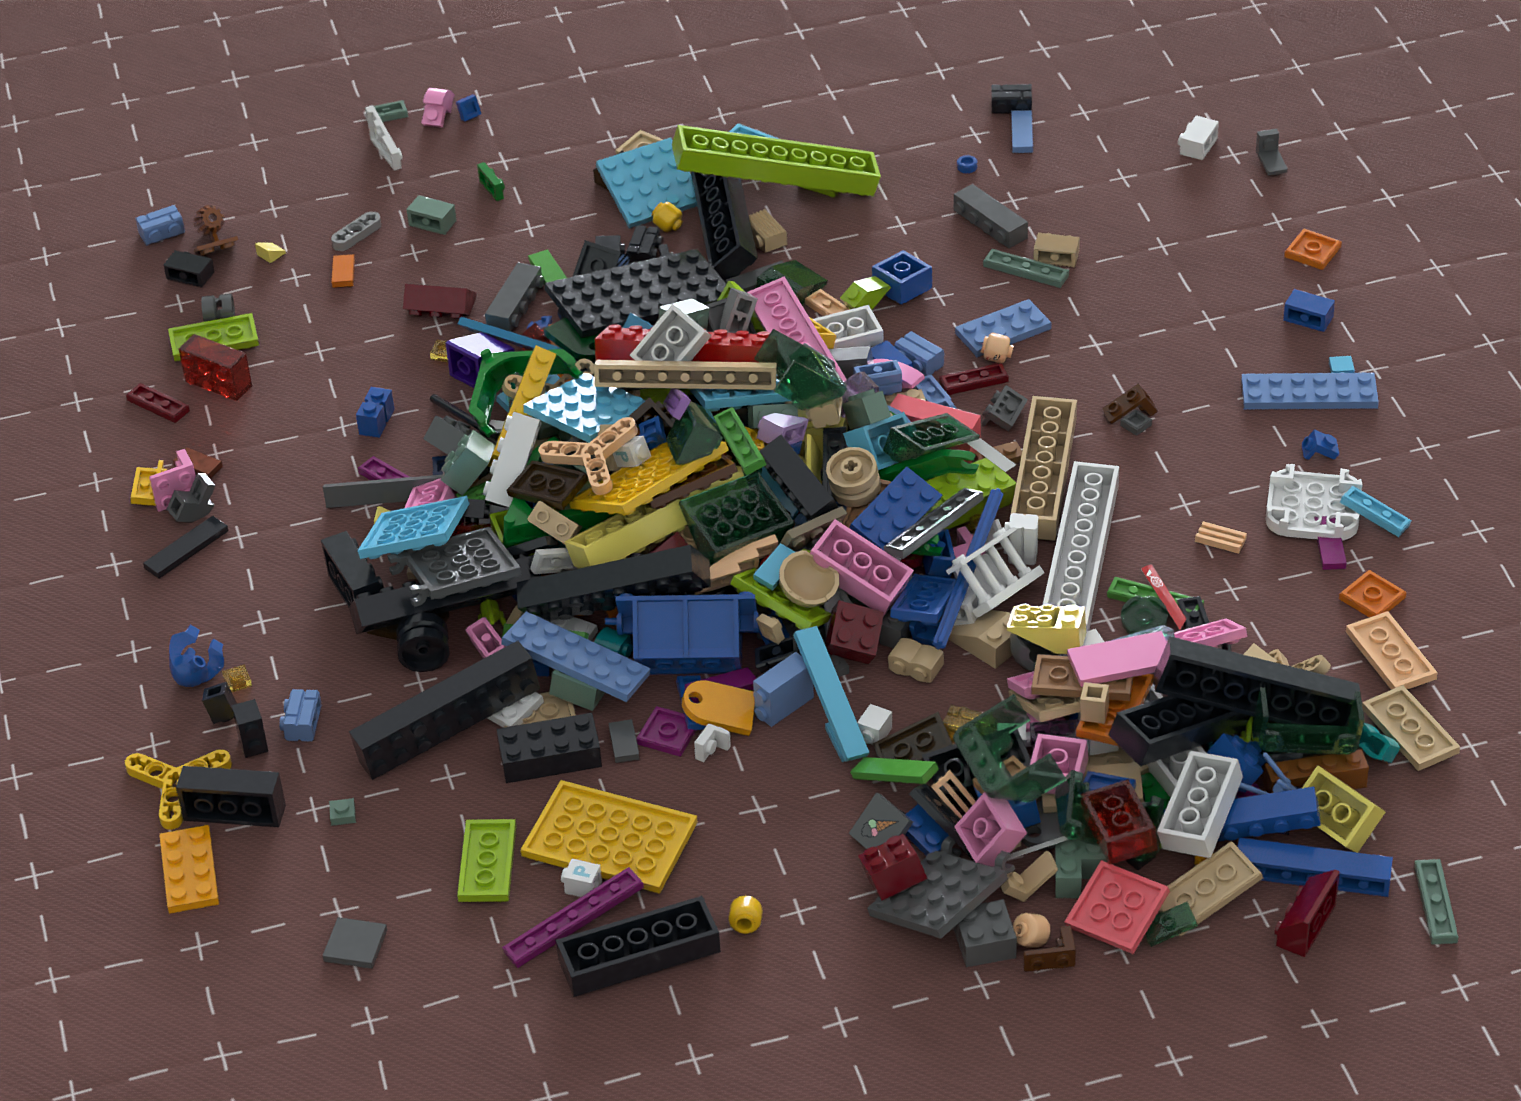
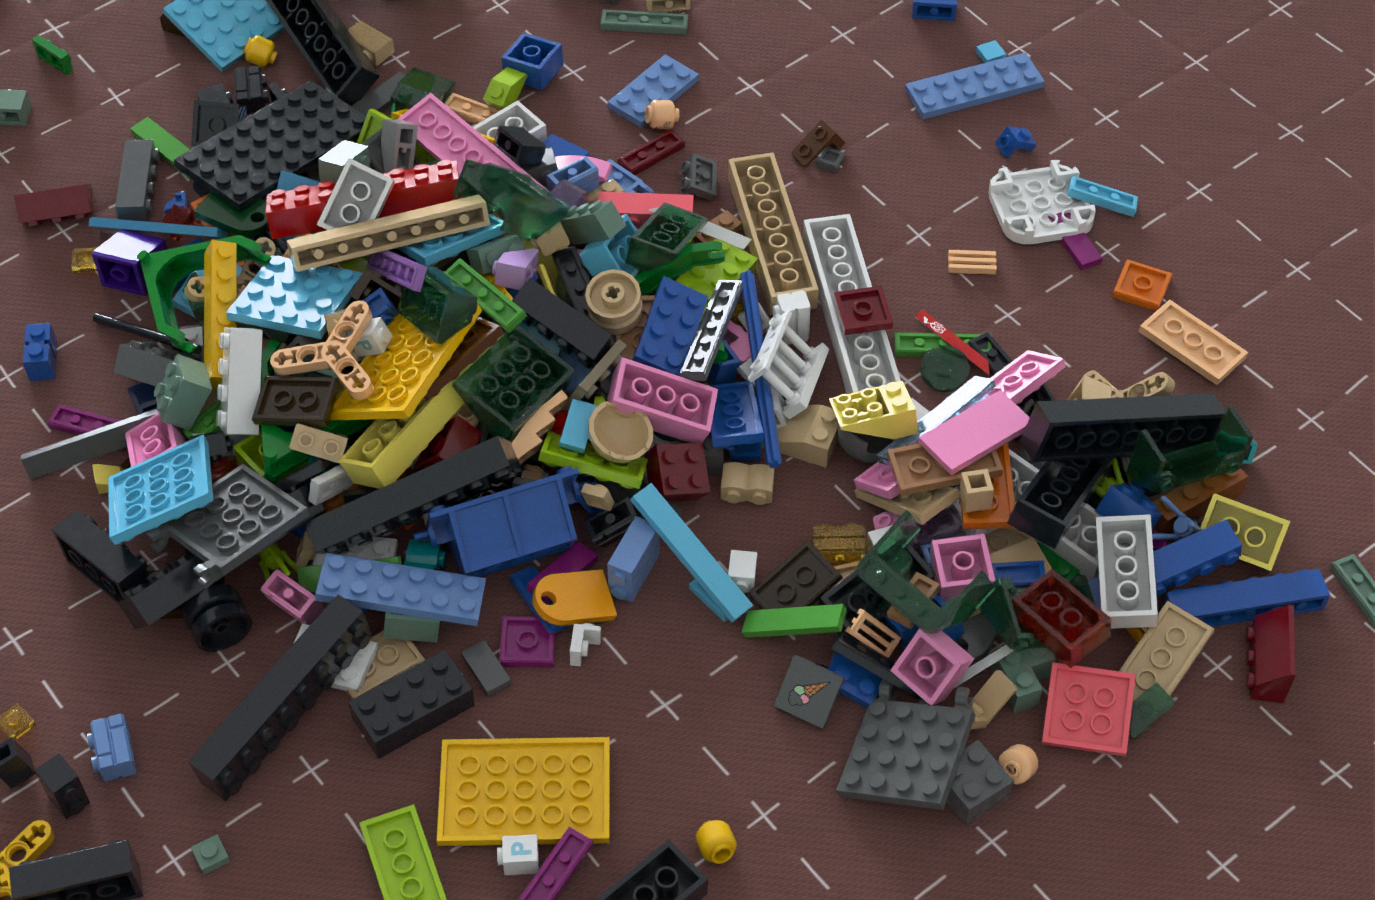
camera: 25 degrees left, 10 degrees up
dark red brick [858,834,928,900] -> none
medium blue brick [894,331,944,376] -> none
reddish brown bracket [1023,926,1076,972] -> none
tan plate [1362,685,1460,771] -> none
none -> black brick [493,126,546,167]
none -> dark red plate [833,286,893,336]

